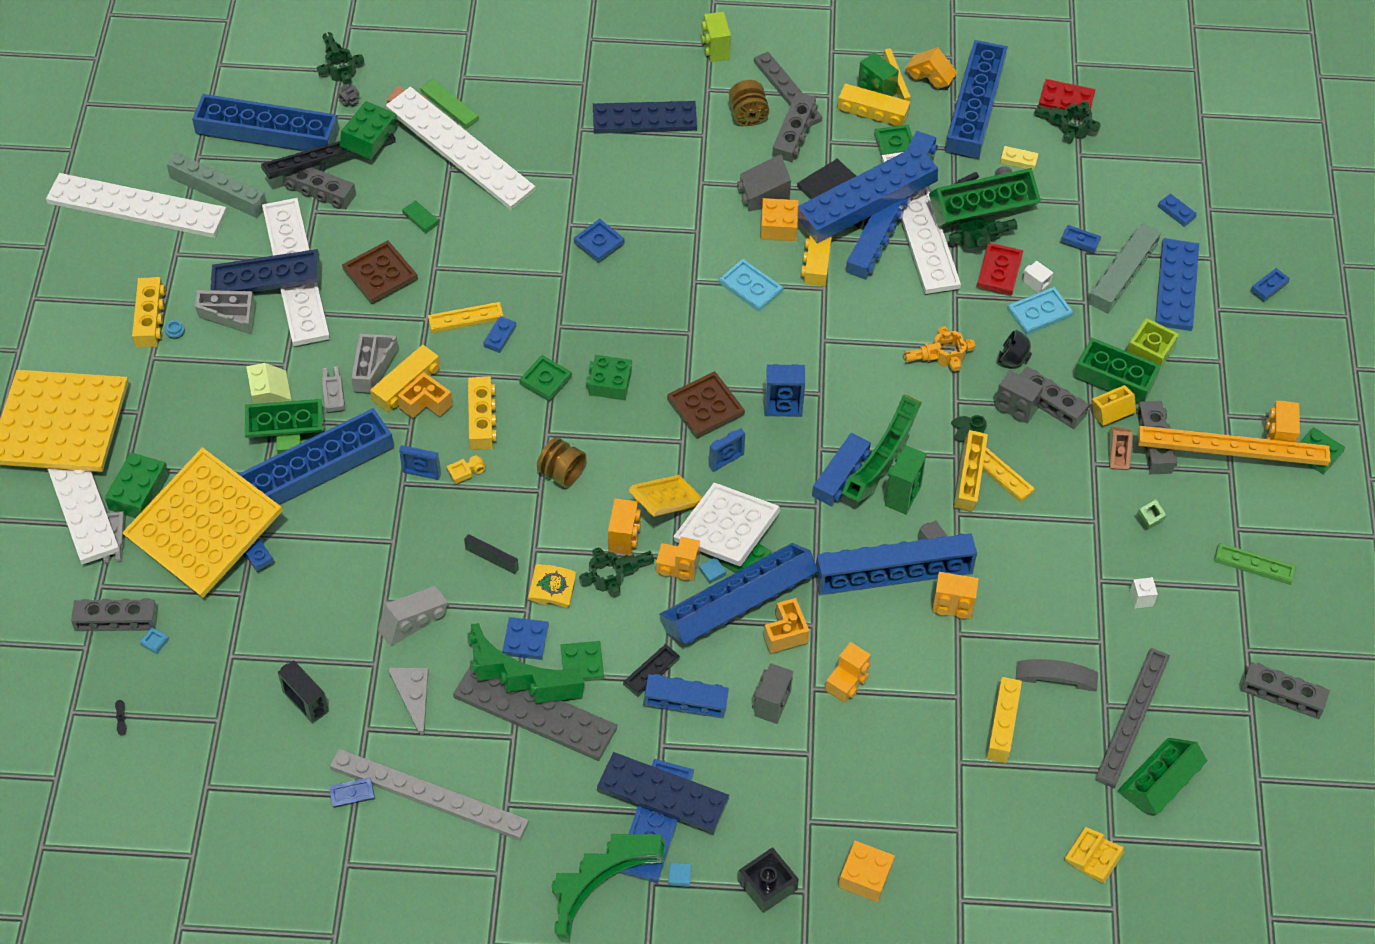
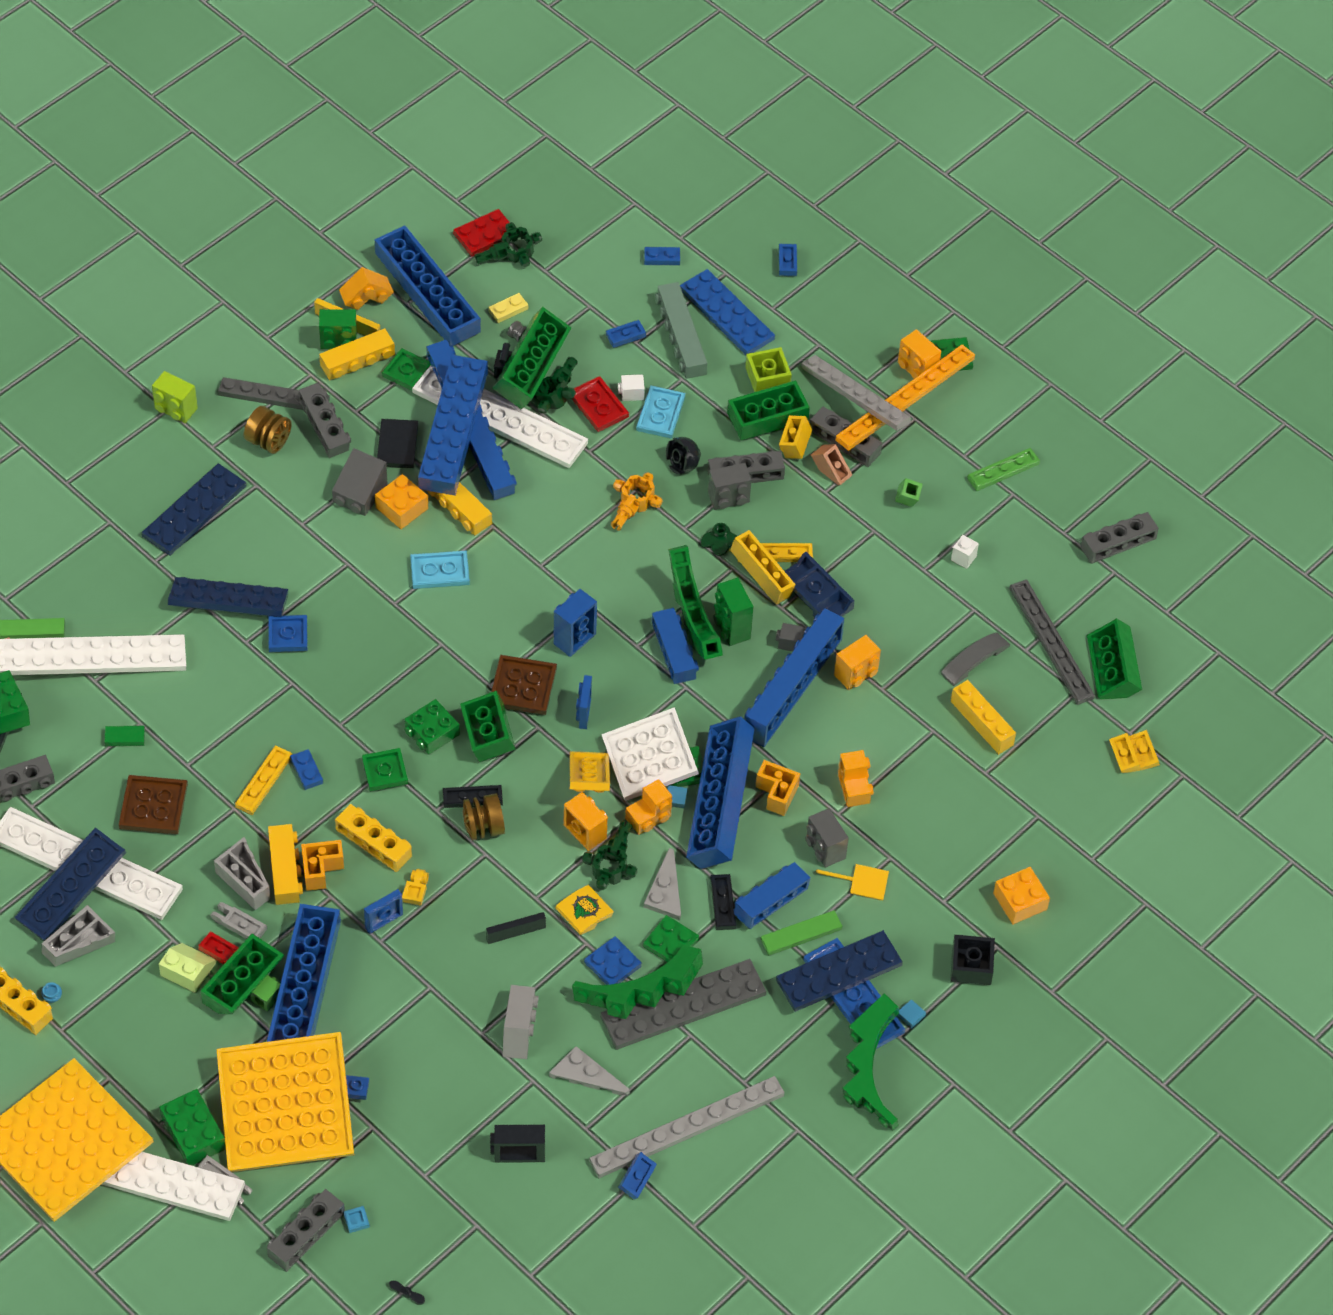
camera: 50 degrees left, 0 degrees up
none -> dark blue plate [168,577,288,617]
none -> red plate [198,931,239,964]
none -> black tile [443,785,503,808]
none -> green brick [460,691,516,762]
none -> light grey wing [644,848,681,920]
none -> bright green tile [761,910,843,956]
none -> dark blue piece [784,552,855,618]
none -> light grey plate [801,355,911,431]
none -> yellow piece [816,864,889,901]

